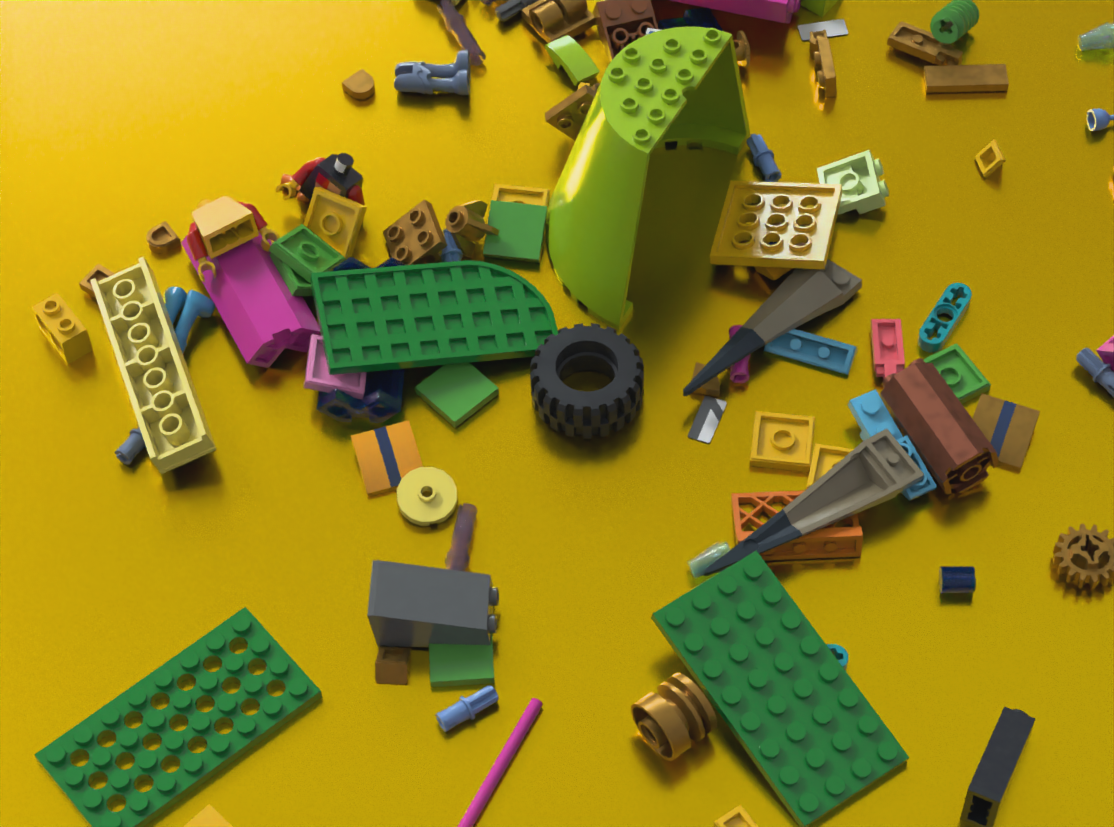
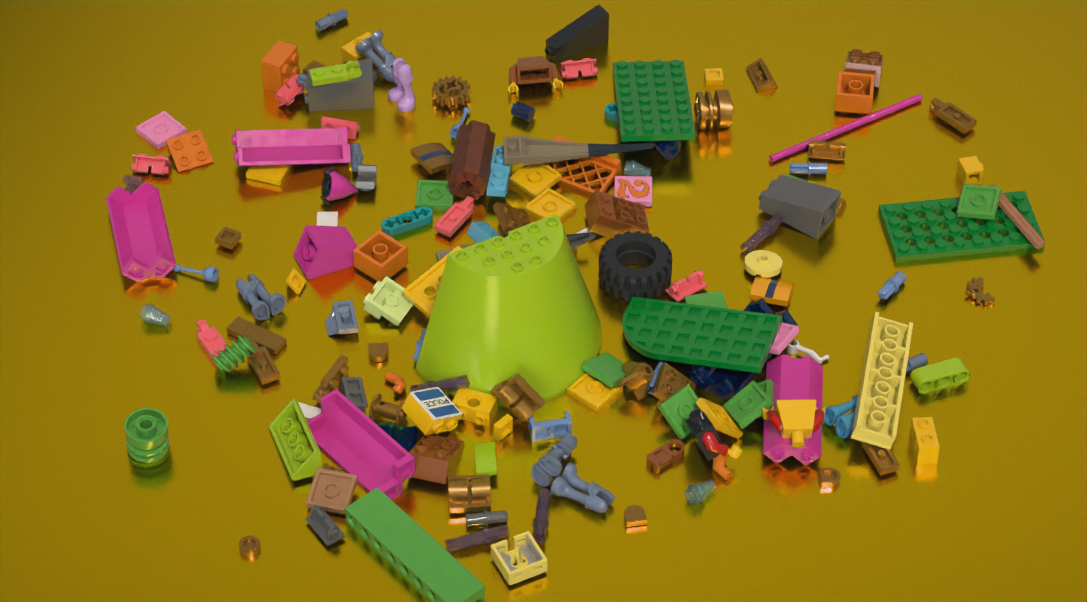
camera: 150 degrees left, 10 degrees down
none -> coral hinge [196,319,227,365]
none -> sand blue piece [236,274,286,320]
none -> dark pink slope [293,225,358,279]
none -> white sticker [317,212,338,226]
none -> dark pink hat [320,166,357,206]
none -> sand blue slope [325,300,359,336]
none -> dark grey hinge [339,377,368,413]
none -> orange brick [353,230,408,282]
none -> dark grey bracket [355,164,377,191]
none -> pearl gold tile [368,343,389,362]
none -> orange arm [384,371,406,394]
none -> medium blue hinge [450,107,470,139]
none -> pearl gold plate [493,202,531,237]
none -> dark orange torso [508,56,563,98]
none -> medium blue hinge [528,411,572,442]
none -> sand blue piece [531,434,578,487]
none -> coral hinge [560,58,598,79]
none -> dark orange slope [585,190,649,236]
none -> tile [615,176,652,207]
none -> dark orange piece [647,439,685,473]
none -> bright green tile [657,384,702,440]
none -> coral hinge [665,270,708,302]
none -> clear light blue cone [685,479,716,504]
none -> white piece [787,340,829,364]
none -> pearl gold hinge [808,140,846,161]
none -> medium blue axle [878,271,907,300]
none -> lime beam [910,357,971,394]
none -> bright green tile [957,184,1001,220]
none -> pearl gold animal [965,277,995,305]
none -> nougat axle [991,184,1045,249]

